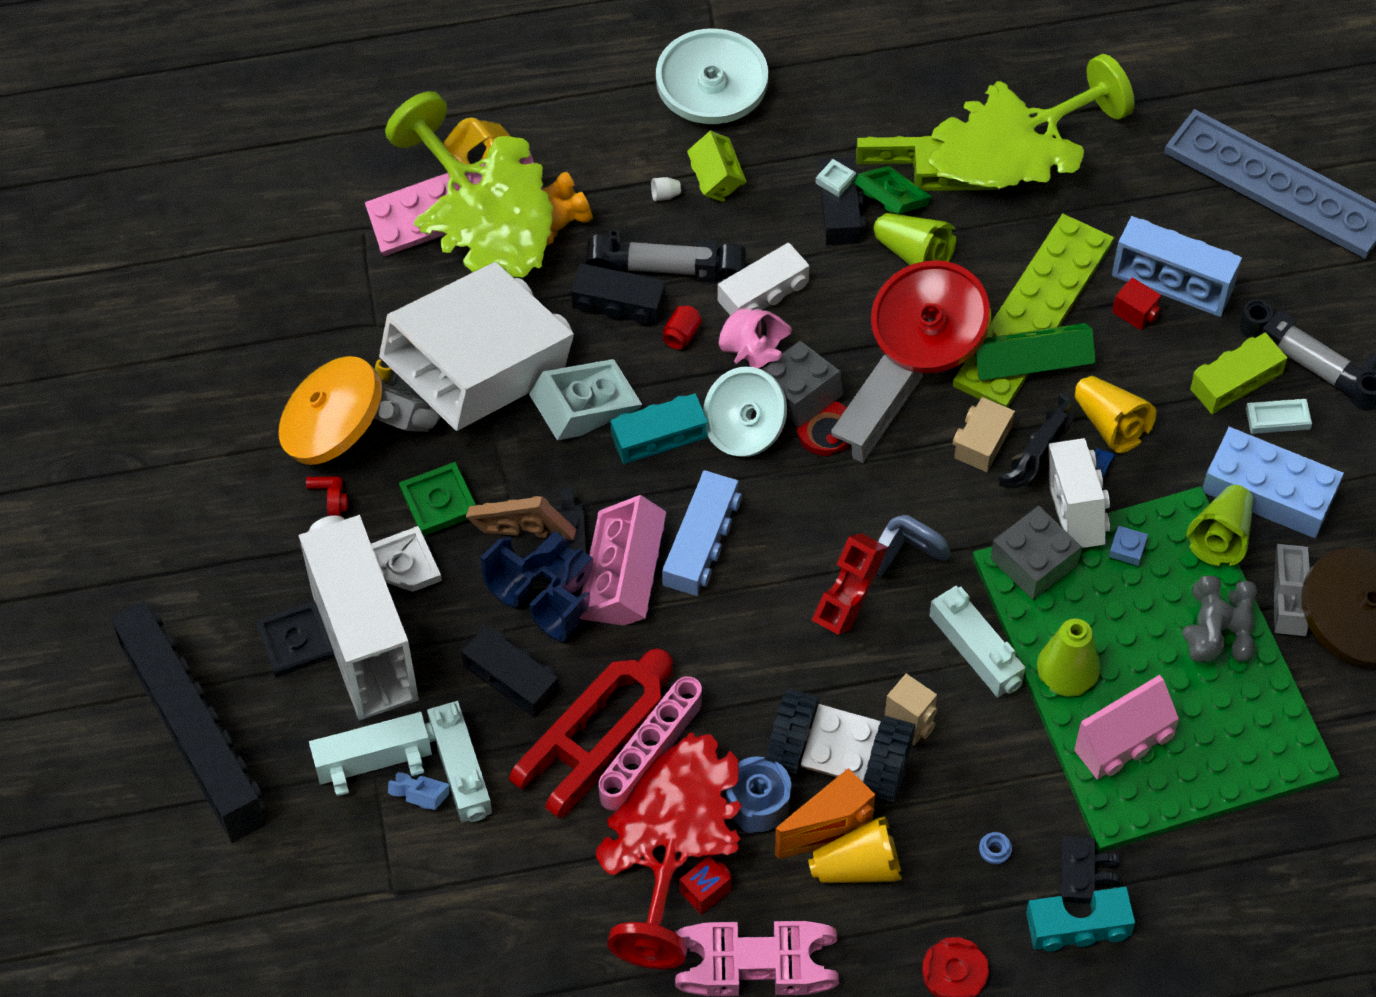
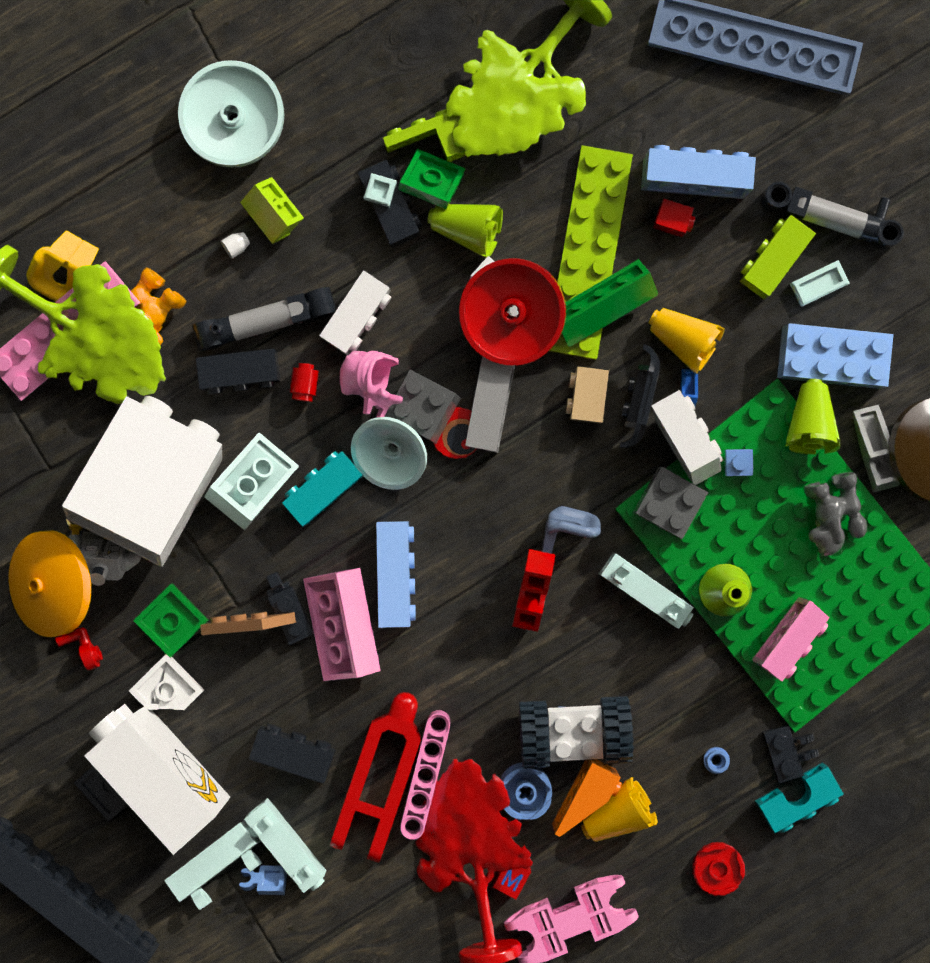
camera: 20 degrees left, 30 degrees up
dark blue piece [481,531,593,642] -> none
tan brick [885,674,938,746] -> none

